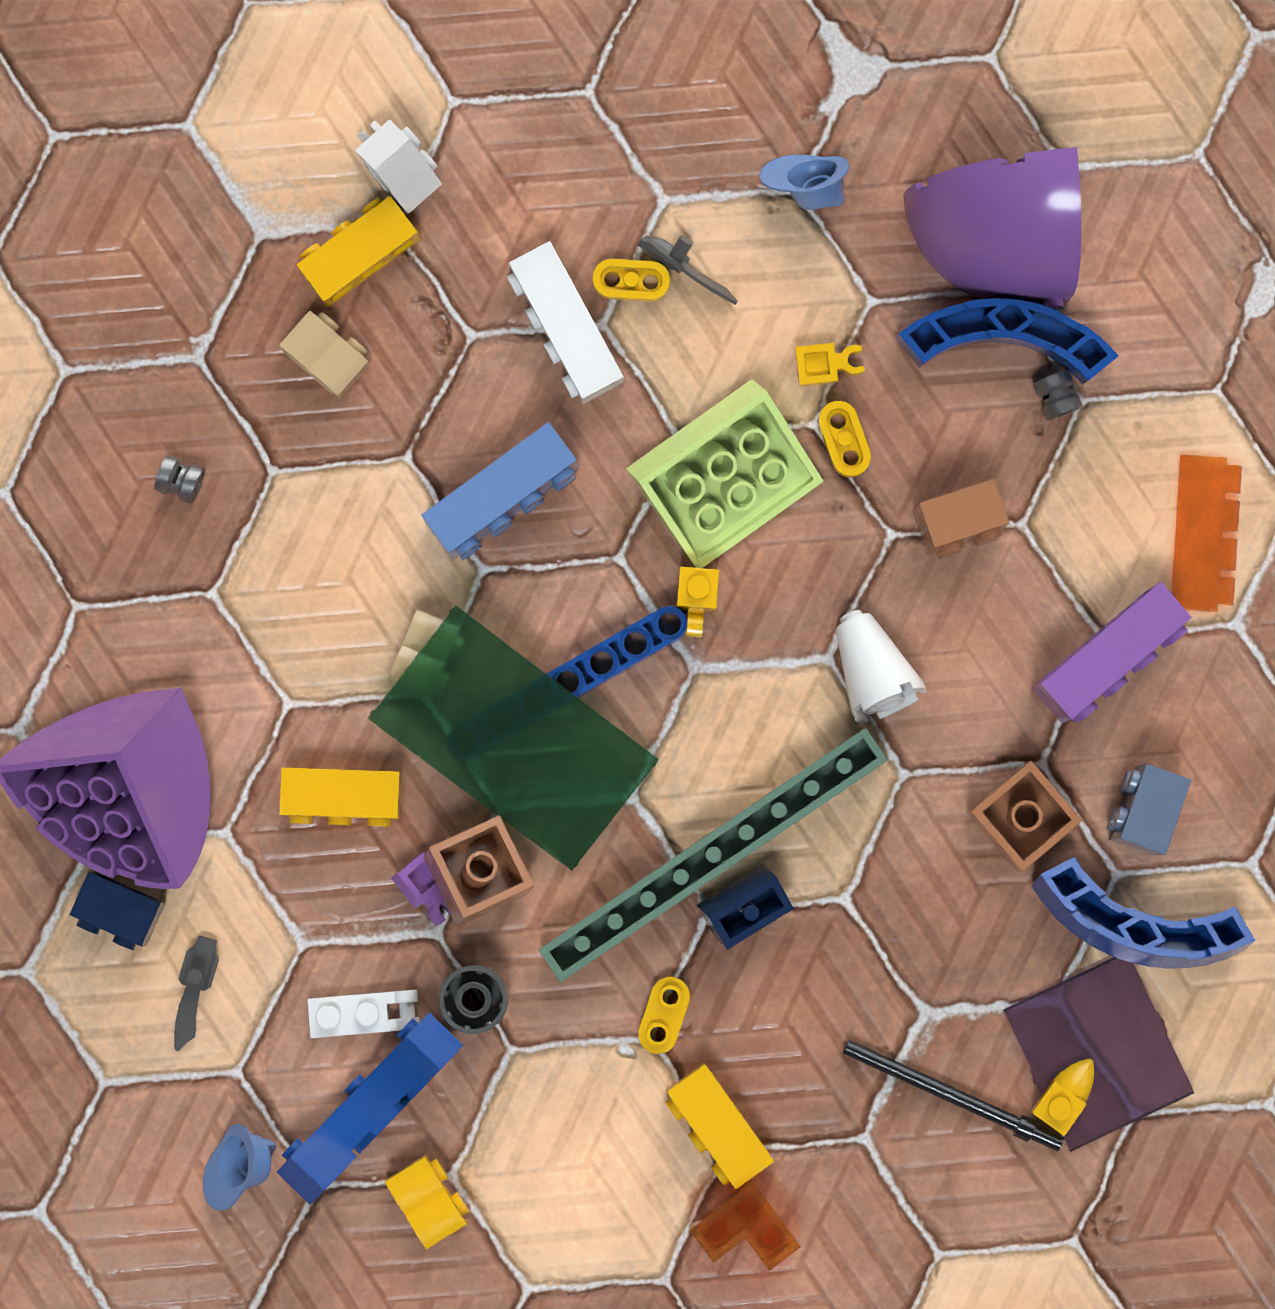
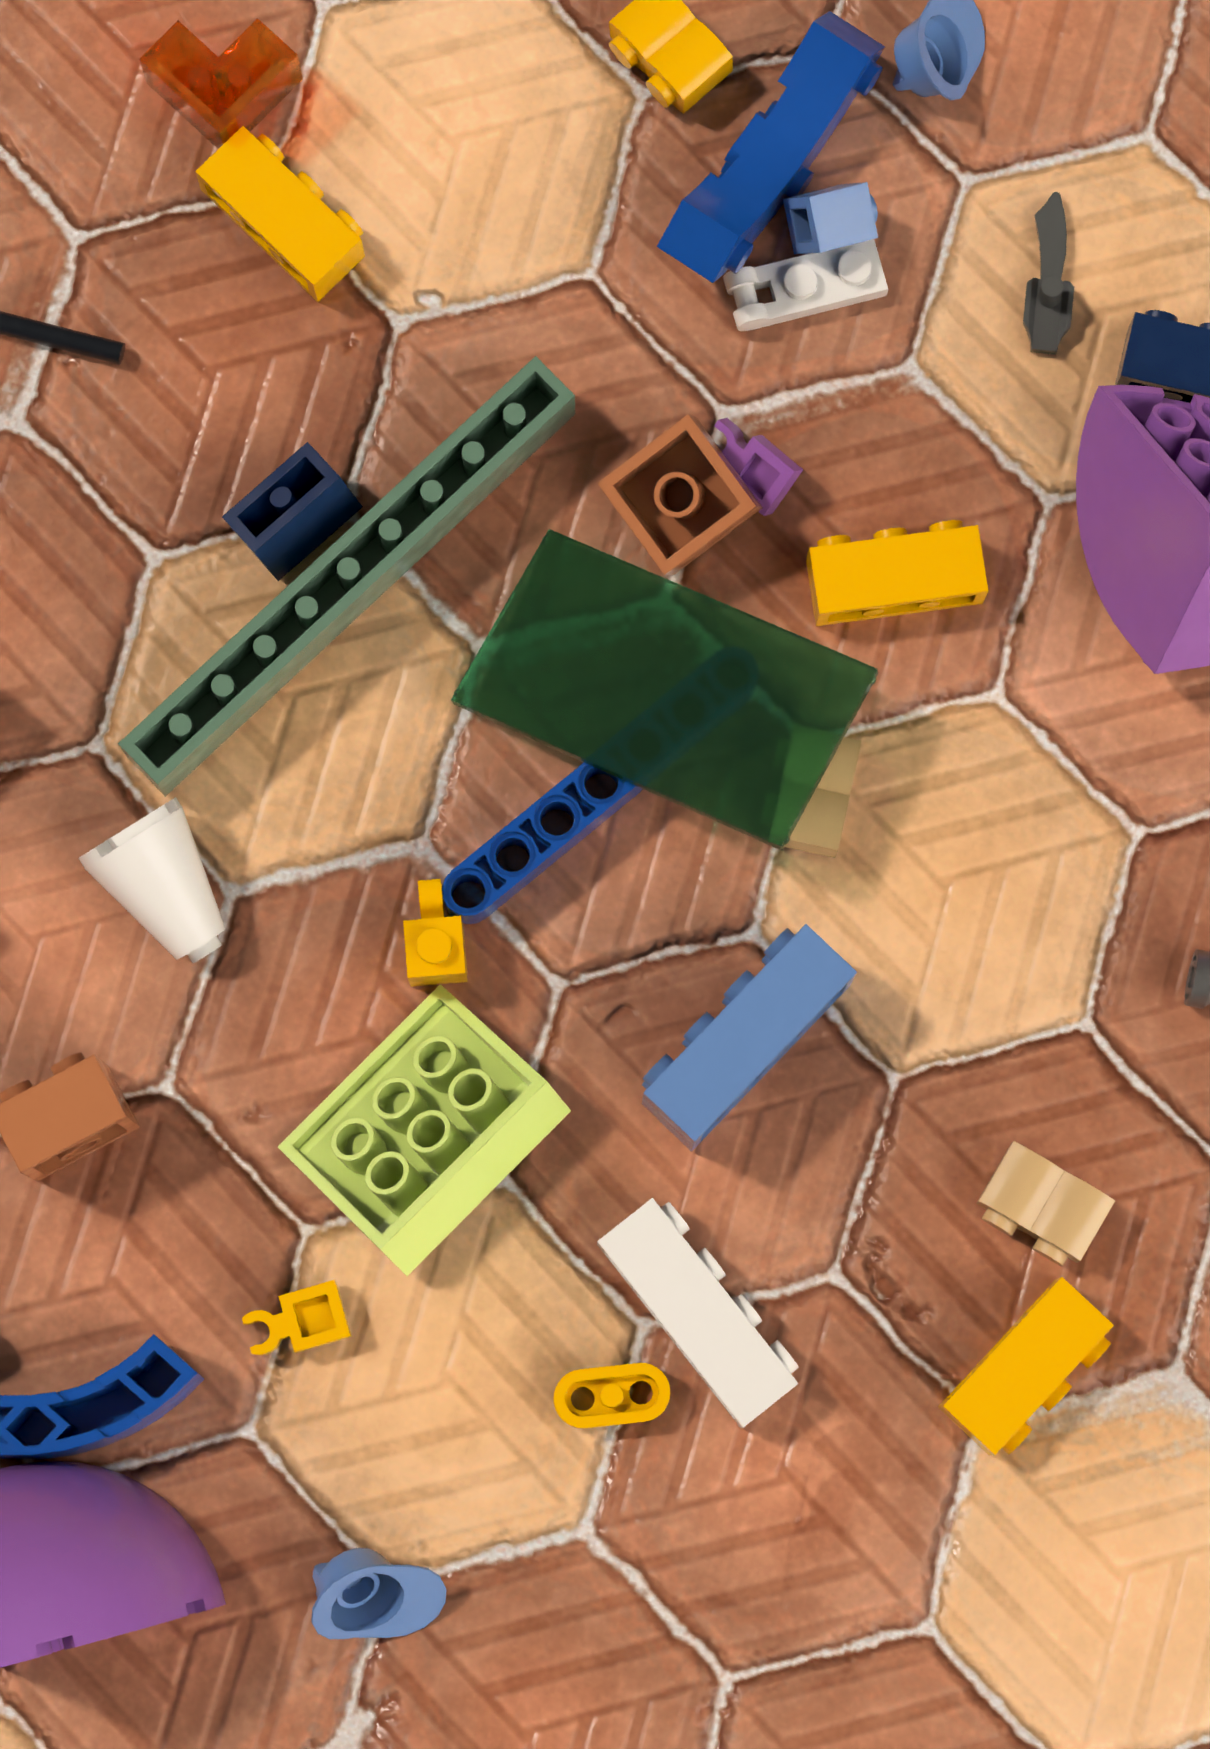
camera: 170 degrees right, 5 degrees down
white brick [354,119,442,215] -> none
dark grey piece [439,965,509,1034] -> none
dark grey piece [638,235,738,305] -> none
yellow plate [638,977,690,1054] -> none
yellow plate [818,401,871,478] -> none
none -> medium blue brick [783,182,878,254]

